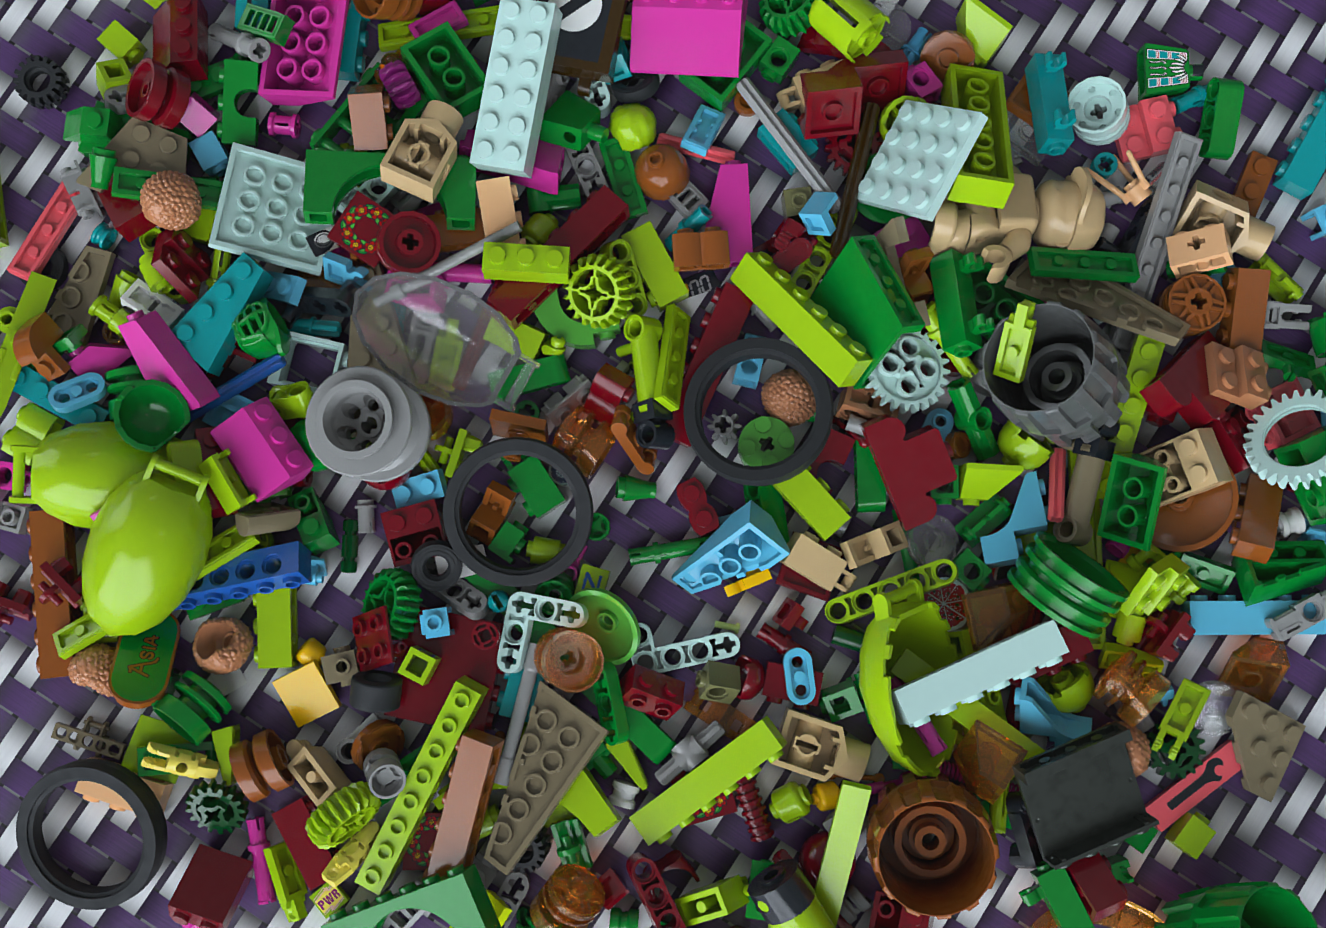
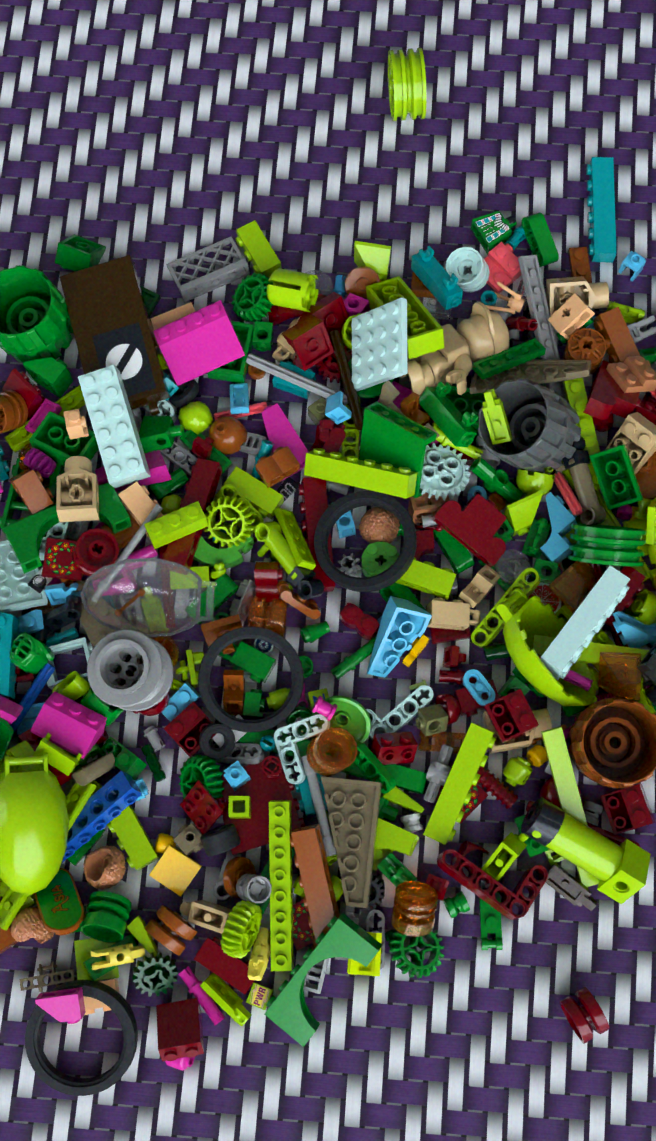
camera: 30 degrees left, 10 degrees down
none -> slope [35,987,86,1024]
none -> light nougat brick [64,409,89,440]
none -> dark orange hinge [115,588,145,616]
none -> dark red tile [191,436,214,460]
none -> dark pink bush [311,696,338,721]
none -> dark red slope [484,689,539,743]
none -> dark red pin [506,316,538,331]

